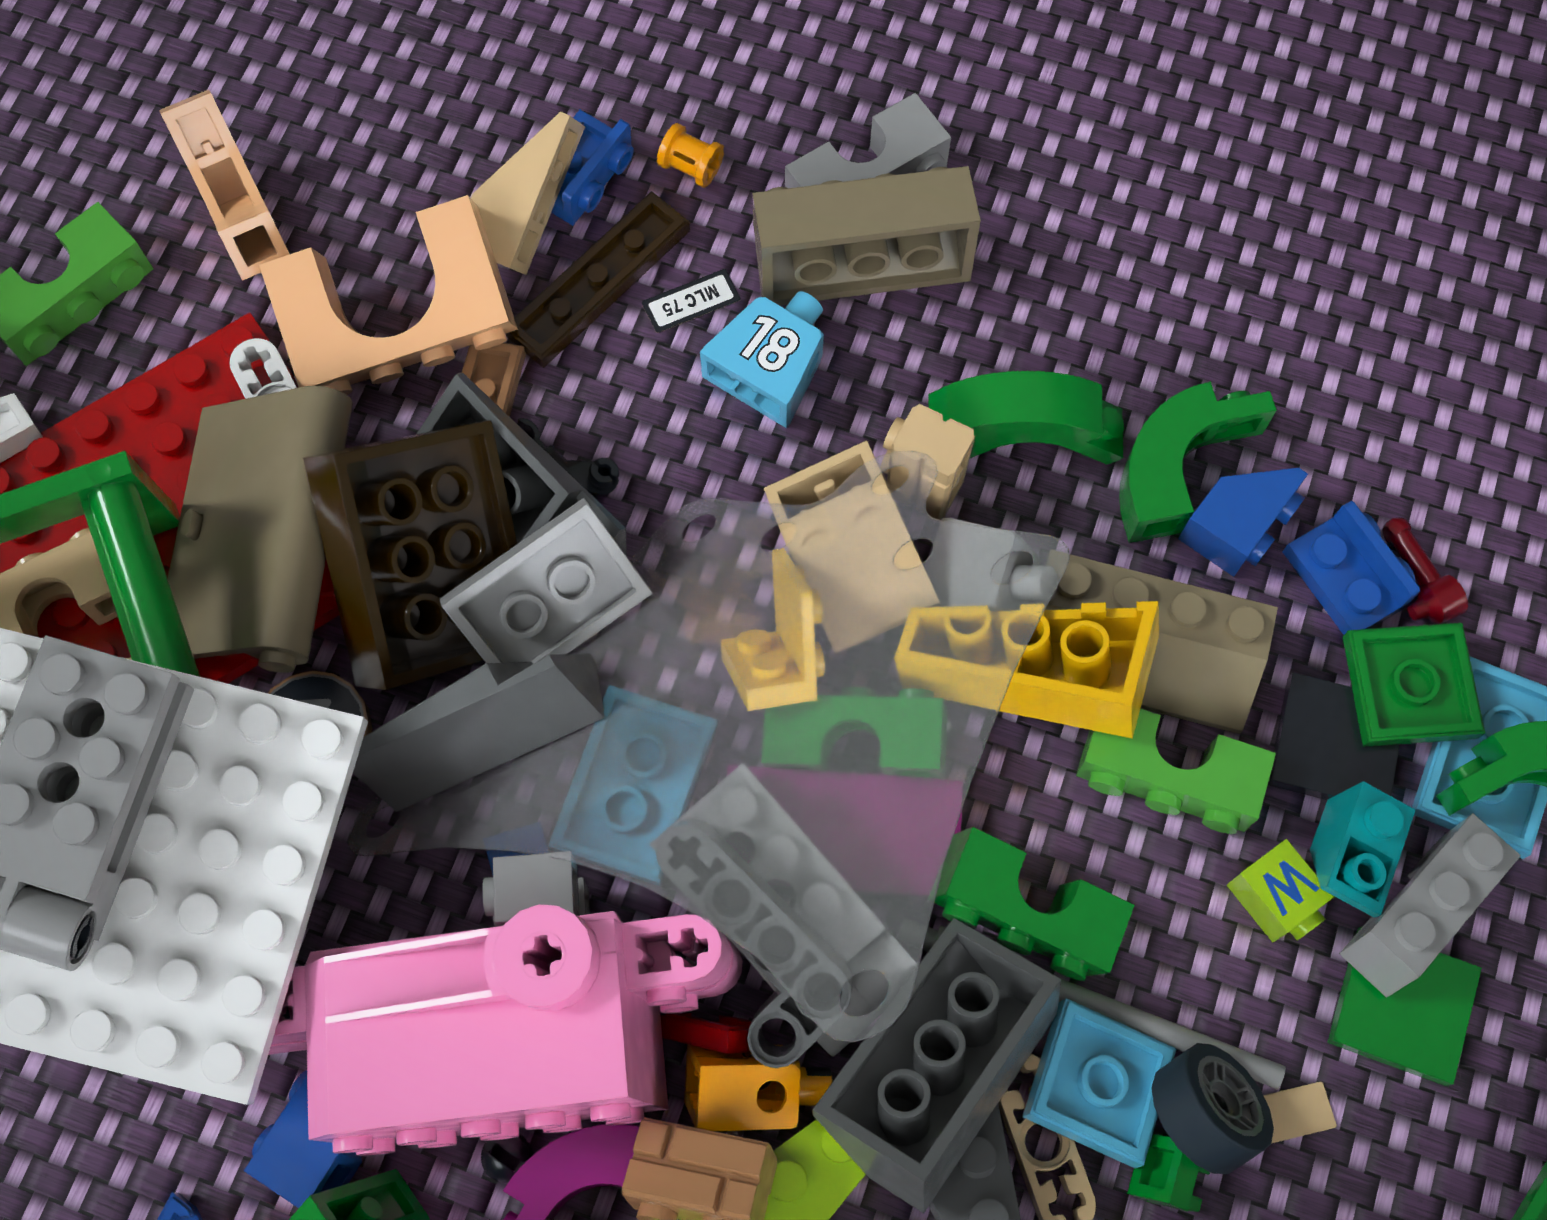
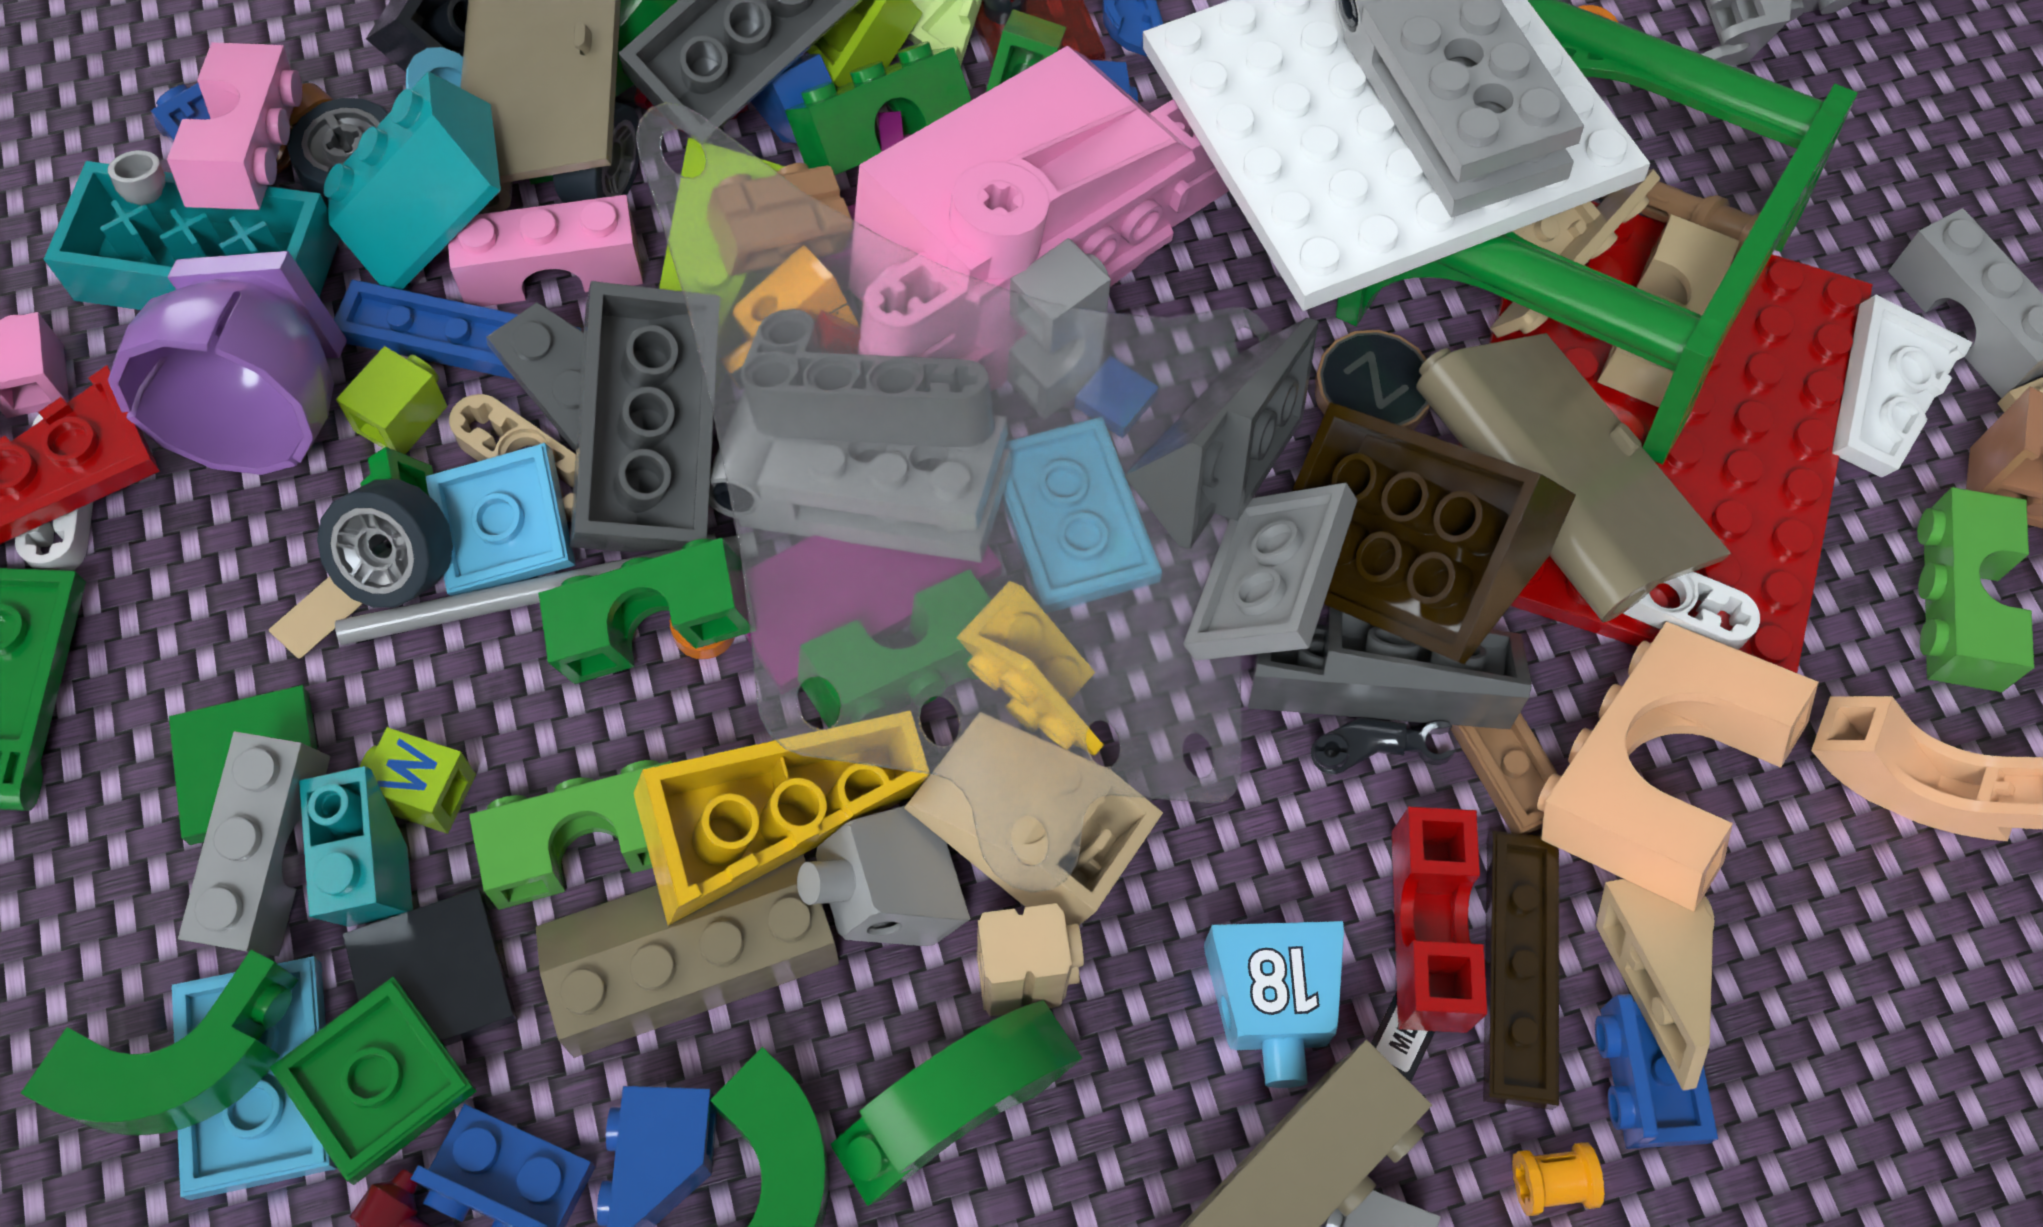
camera: 140 degrees right, 5 degrees down
none -> red arch [1391,806,1487,1033]

